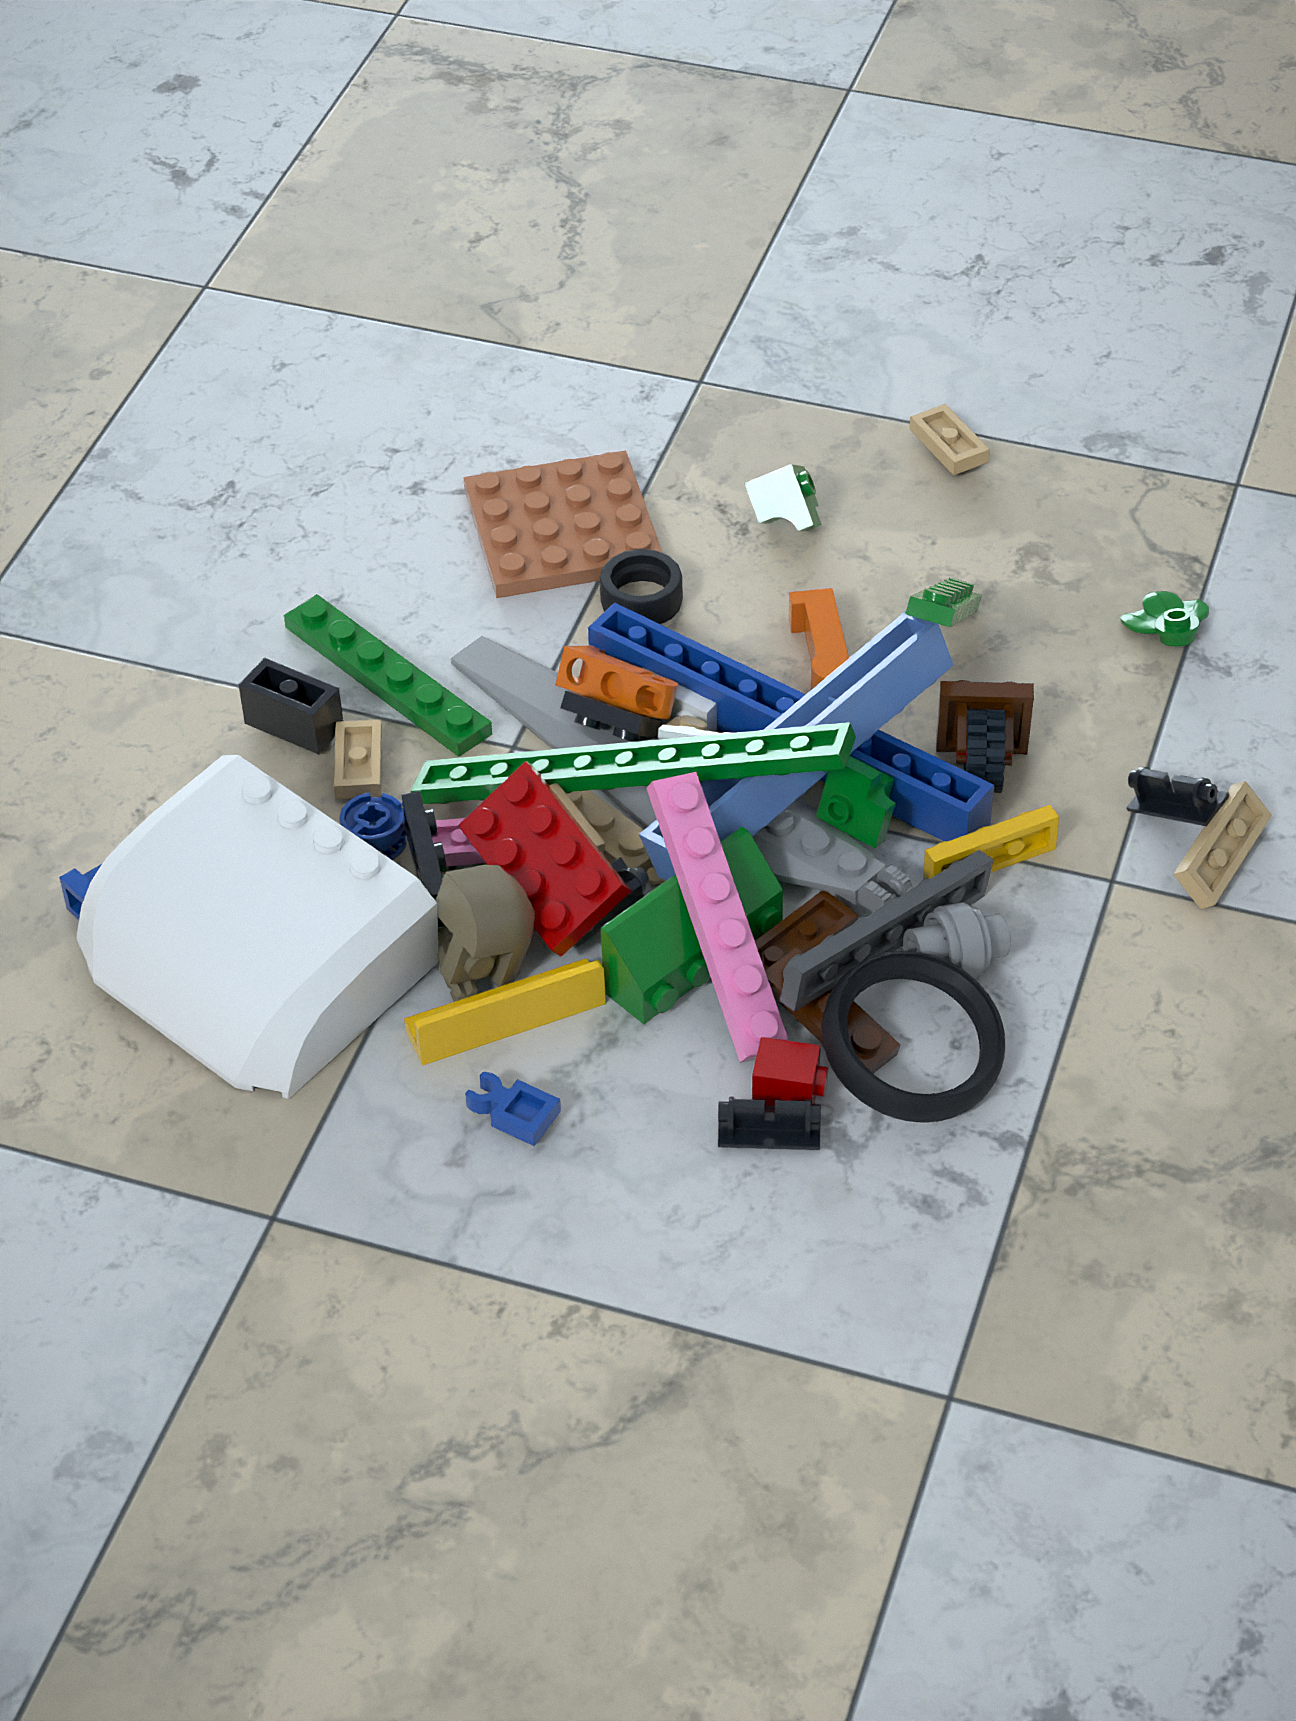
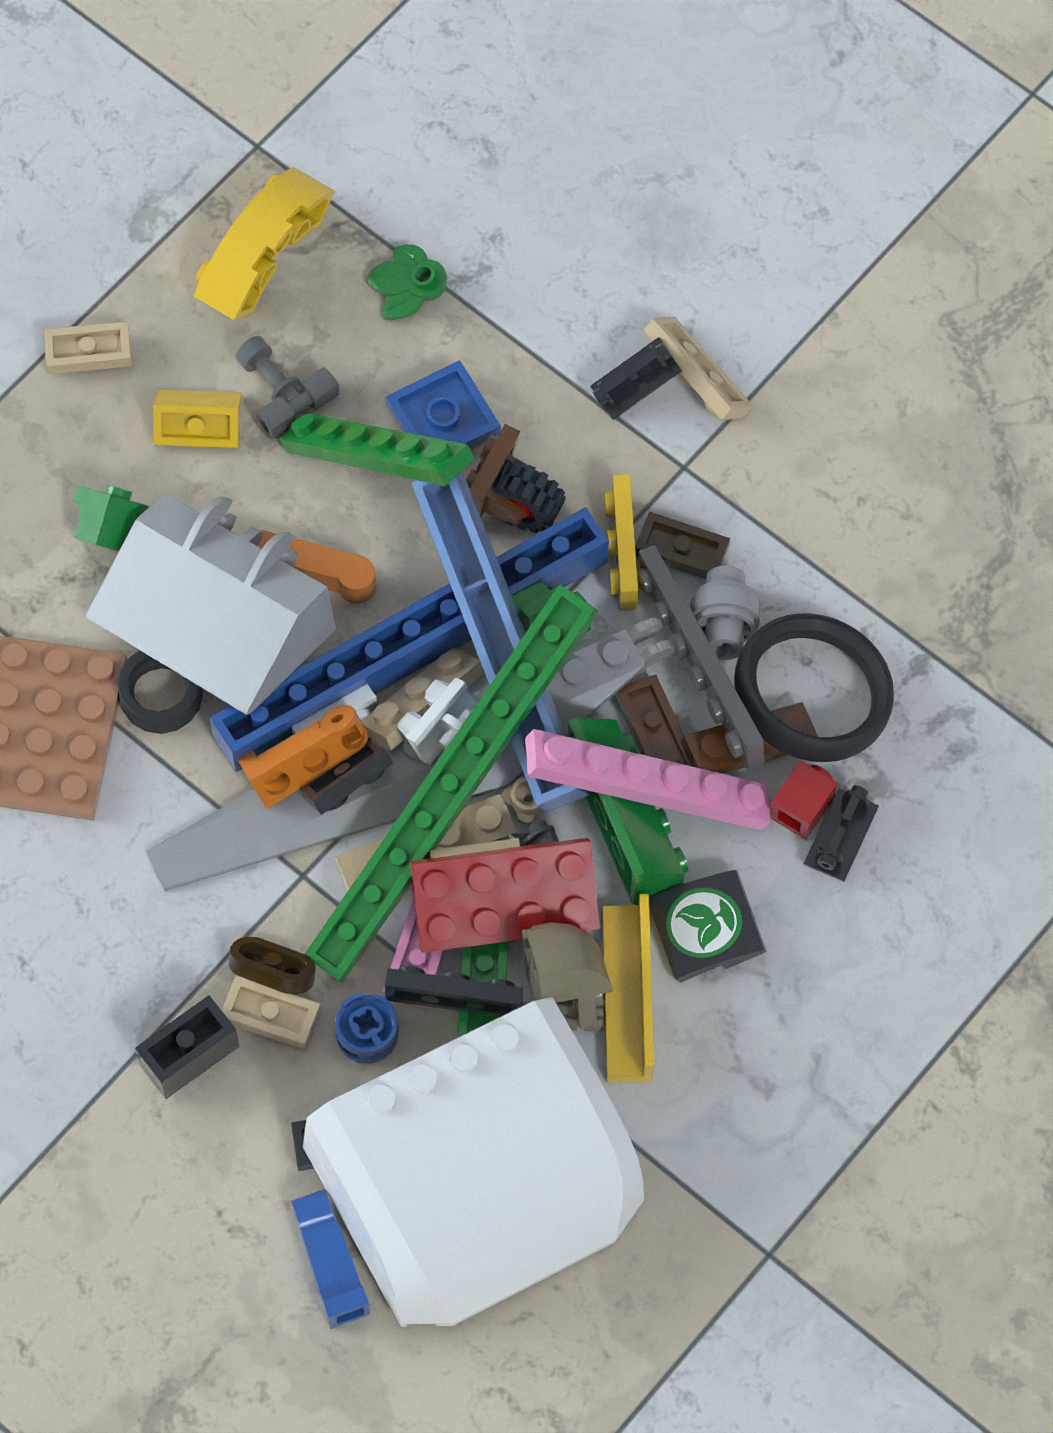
camera: 70 degrees left, 20 degrees up
green plate [284,594,493,757] -> none
blue plate [465,1072,561,1146] -> none
none -> piece [85,493,336,715]
none -> yellow panel [153,389,243,448]
none -> yellow brick [193,167,335,320]
none -> dark brown plate [229,937,316,995]
none -> dark grey bar [235,336,339,440]
none -> blue plate [385,360,501,449]
none -> dark brown plate [635,511,730,579]
none -> slope [649,870,767,983]

